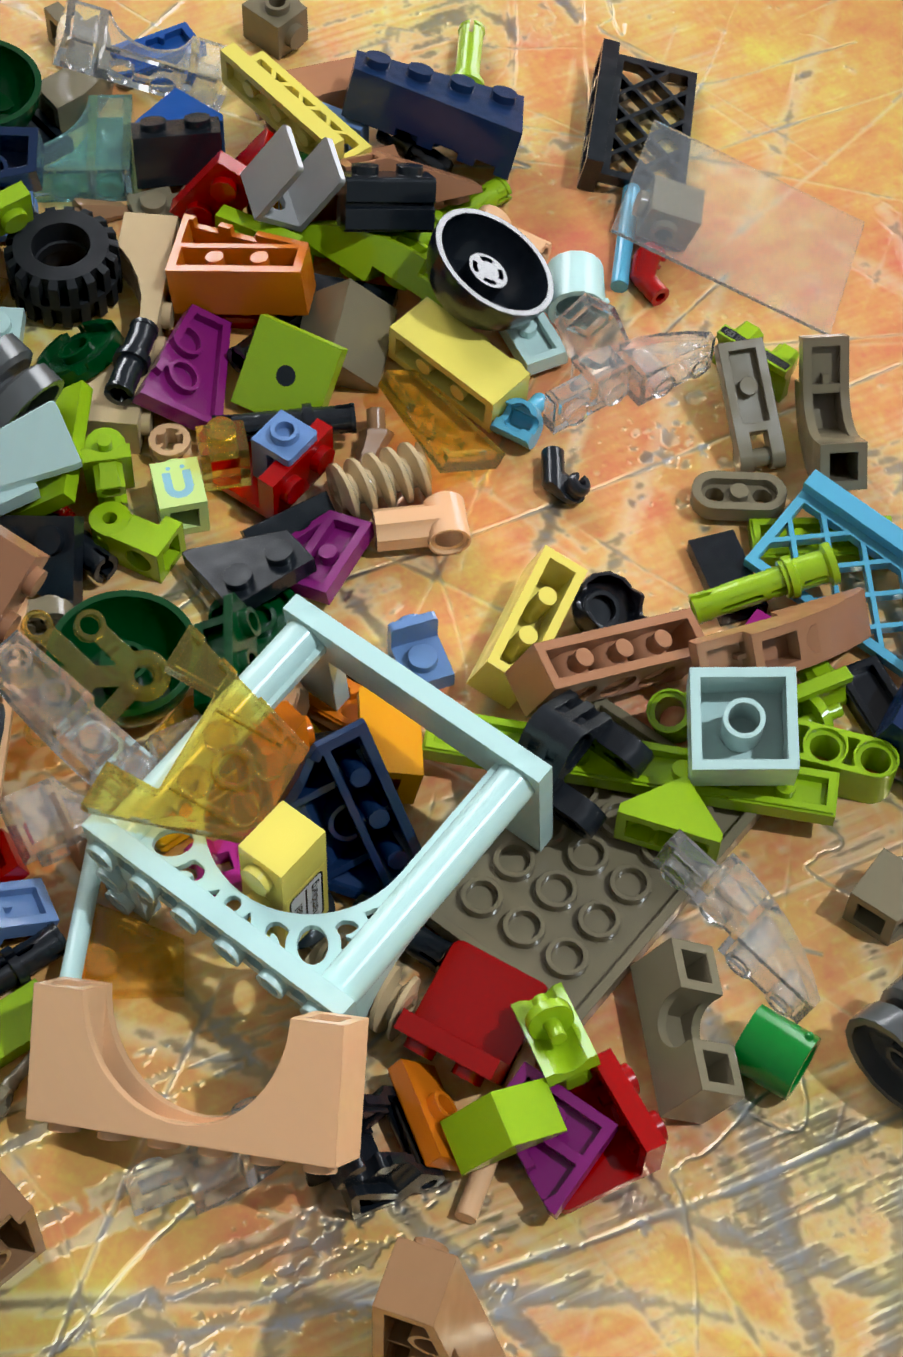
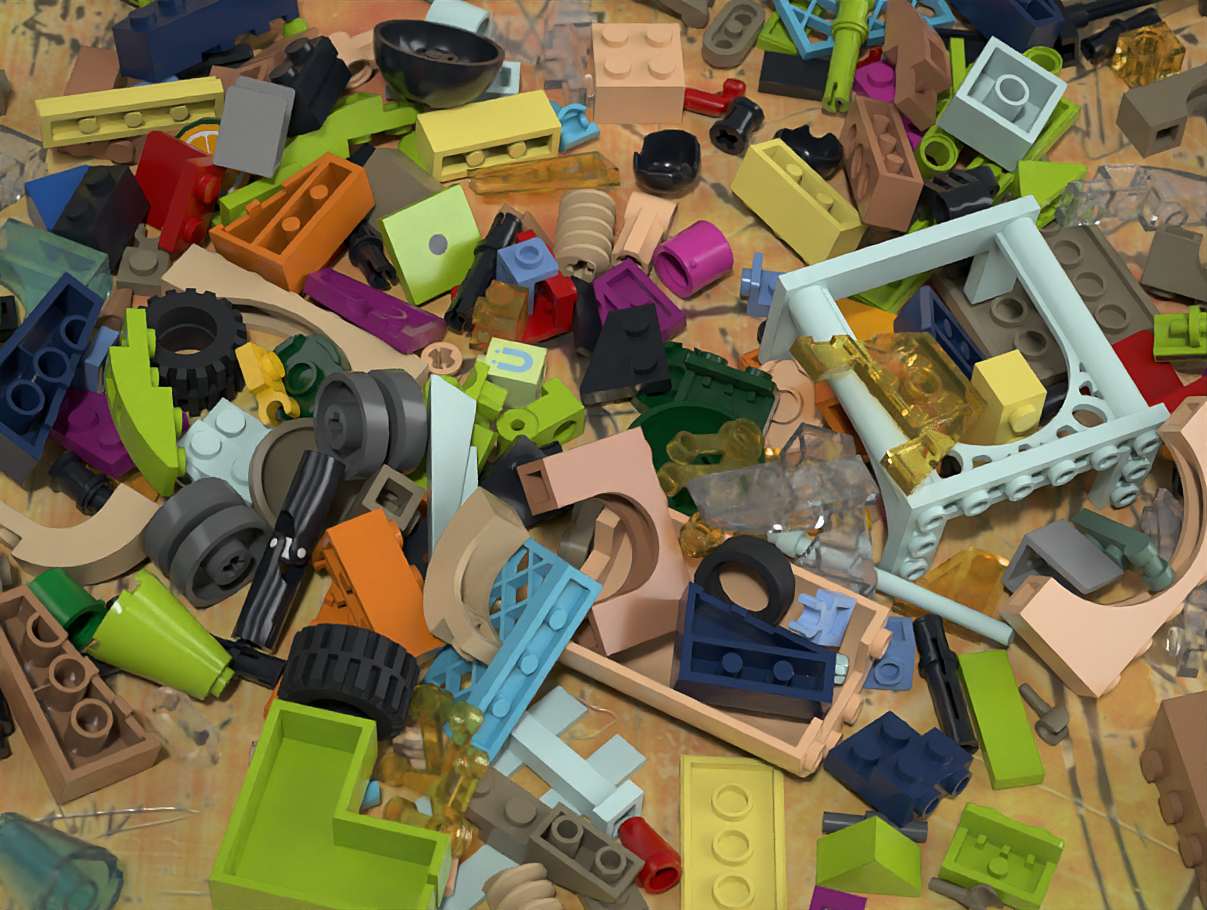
camera: 65 degrees left, 5 degrees down
black pin [104,317,159,406] -> none
black arm [541,446,591,505] -> none
none -> yellow plate [235,341,300,429]
none -> light nougat brick [589,23,685,124]
none -> black hair [633,129,701,194]
none -> dark pink piece [653,220,734,298]
none -> red arm [683,78,746,117]
none -> black bush [709,96,765,155]
none -> light grey piece [1000,518,1124,601]
none -> sand green plate [1071,508,1176,591]

